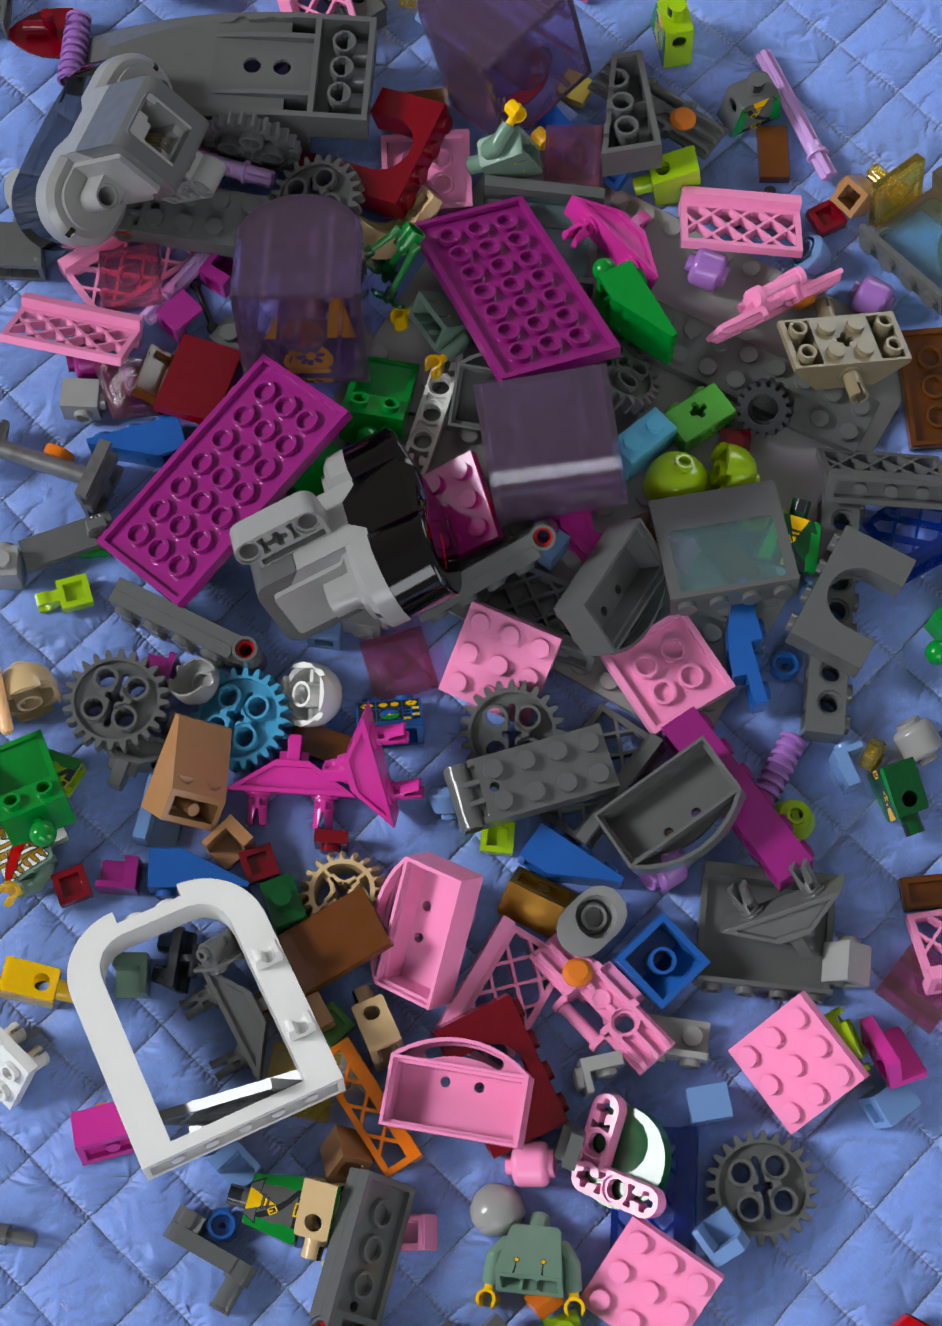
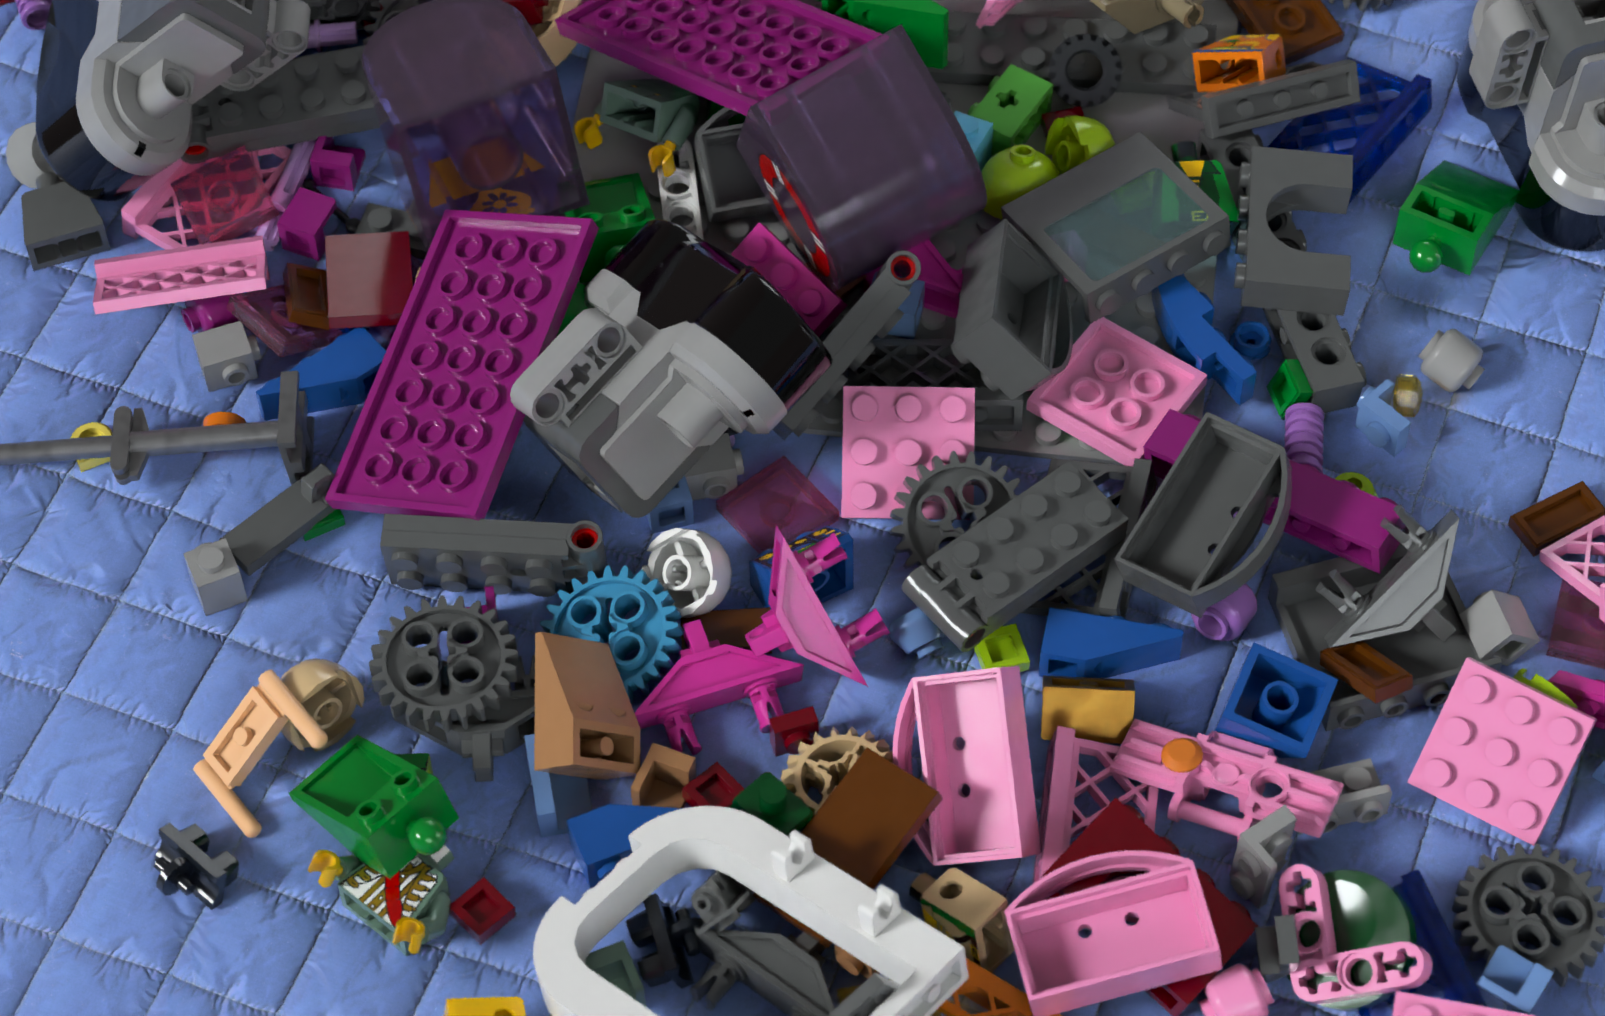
camera: 20 degrees left, 15 degrees down
lime plate [35,573,95,614] -> none
magenta panel [95,855,143,896] -> none
light grey hair [167,657,220,705] -> none
plant [350,221,425,309] -> none
light grey piece [556,885,627,957] -> none
medium blue panel [686,1081,734,1127] -> none
dark green torso [867,756,929,837] -> none
none -> orange torso [1192,34,1286,92]
none -> green tile [1266,359,1313,420]
none -> reddish brown tile [1320,641,1413,704]

